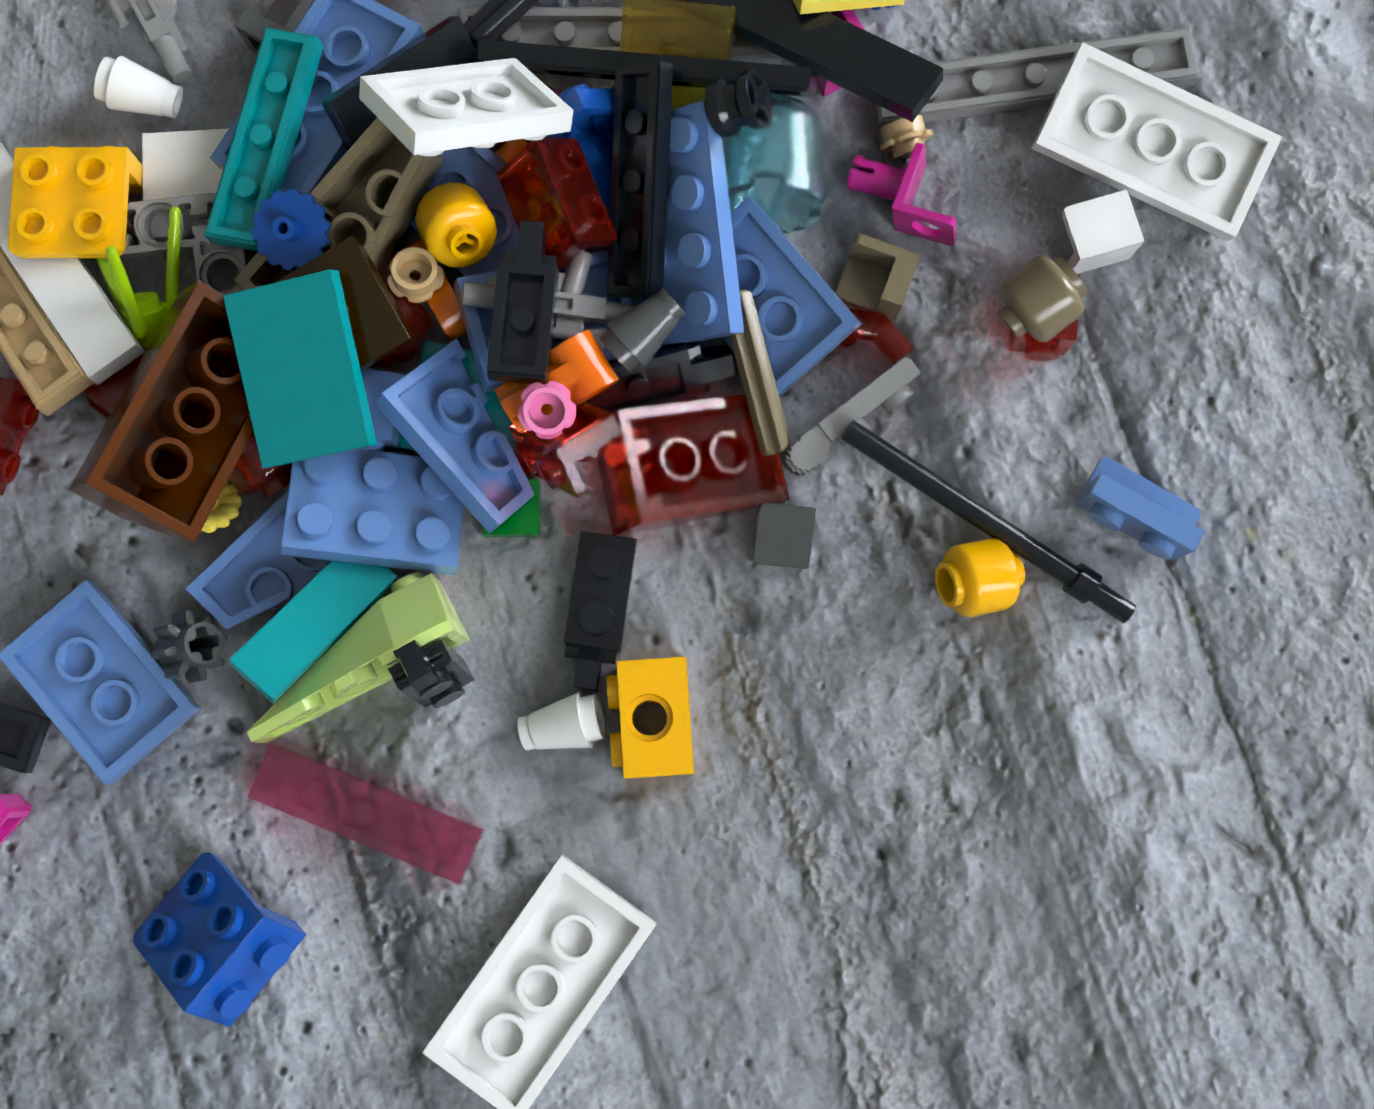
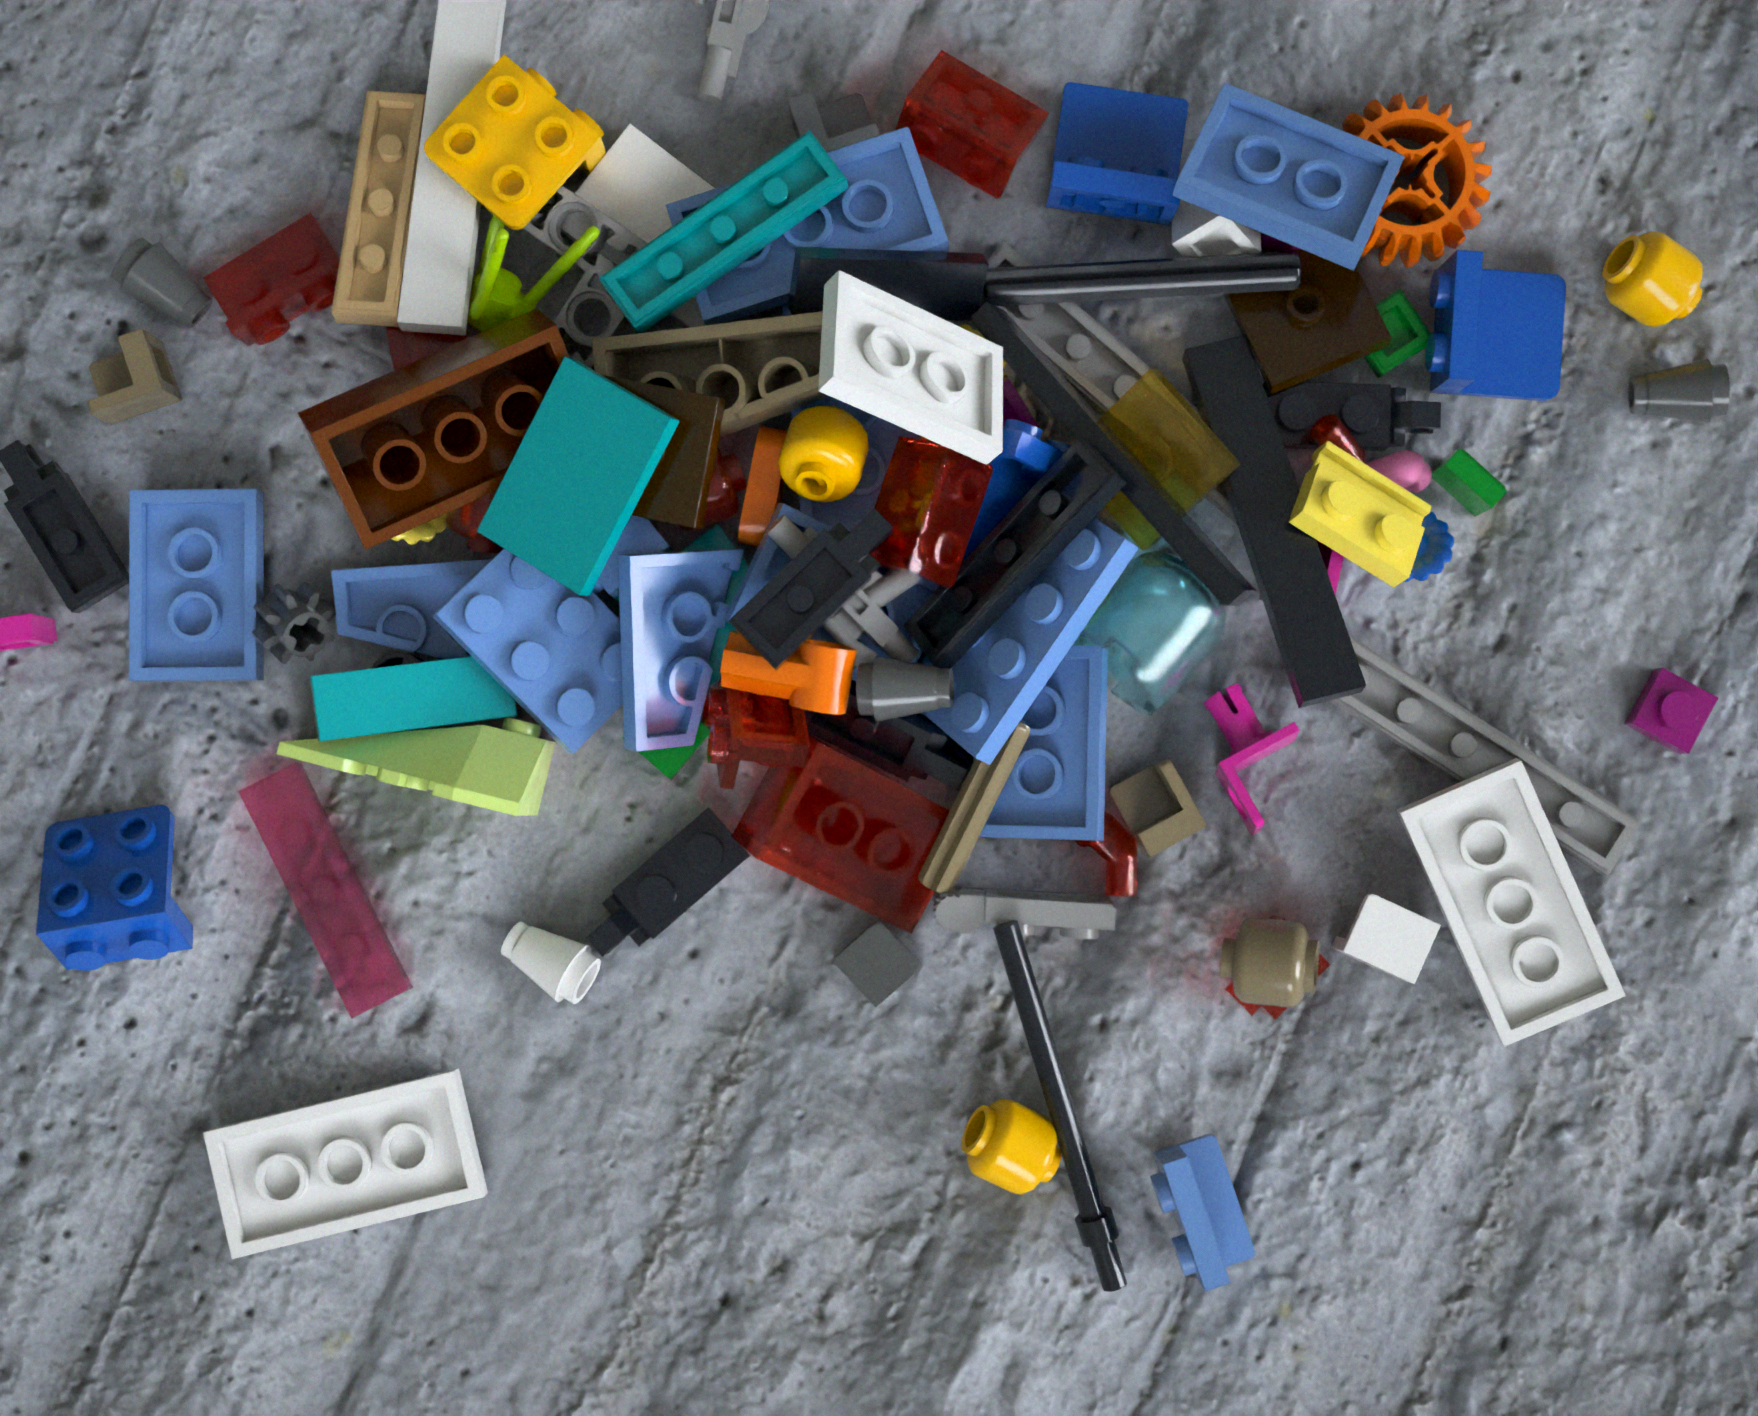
camera: 45 degrees right, 5 degrees up
white cone [94,56,183,119] -> none
blue piece [252,188,331,271] -> none
tan plate [387,247,444,303] -> none
black hinge [388,640,475,708] -> none
bright pink plate [518,381,576,439] -> none
yellow brick [607,657,694,779] -> none
black wheel [705,69,774,137] -> none
tan plate [880,115,933,161] -> none

